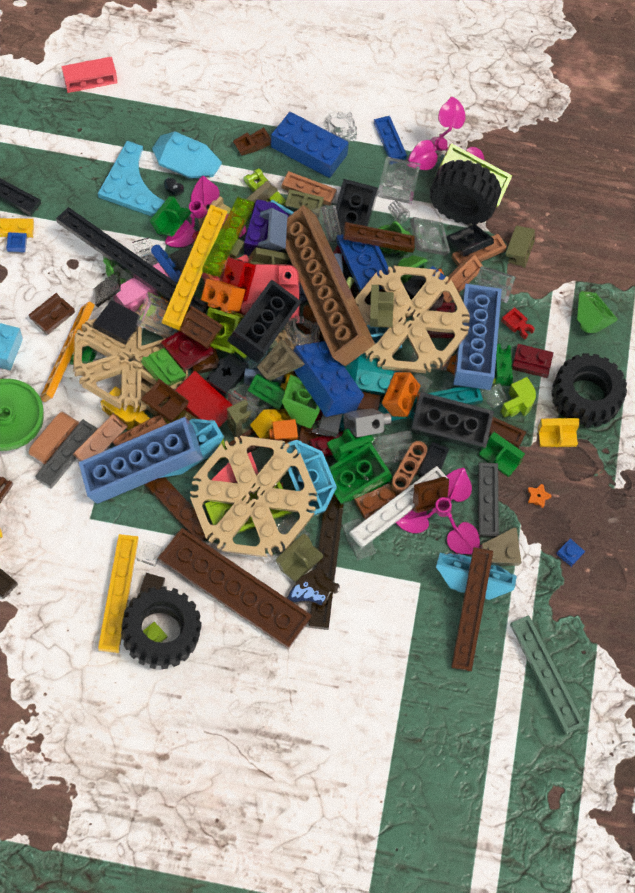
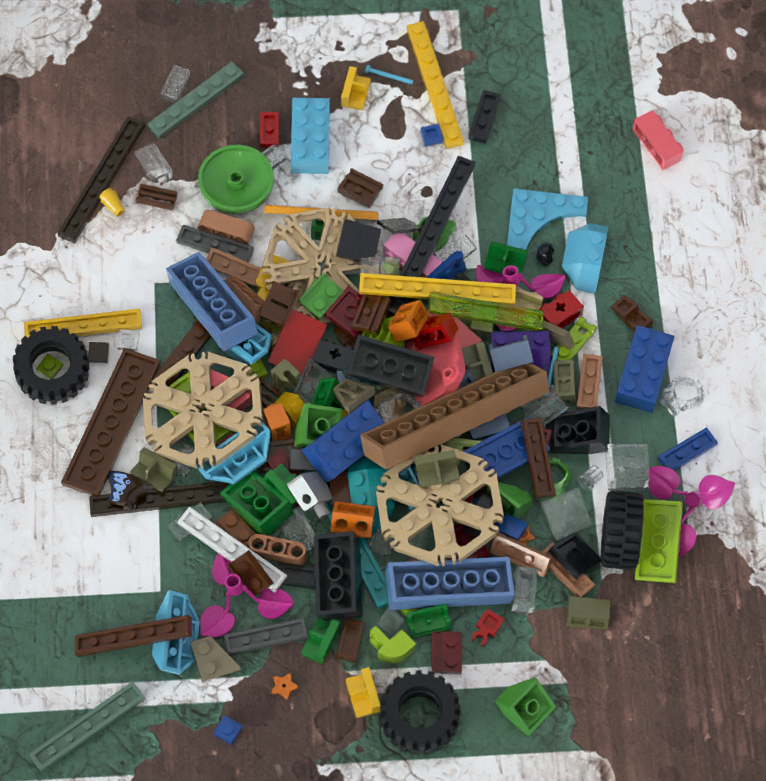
camera: 80 degrees right, 0 degrees up
none -> red brick [538,290,584,329]

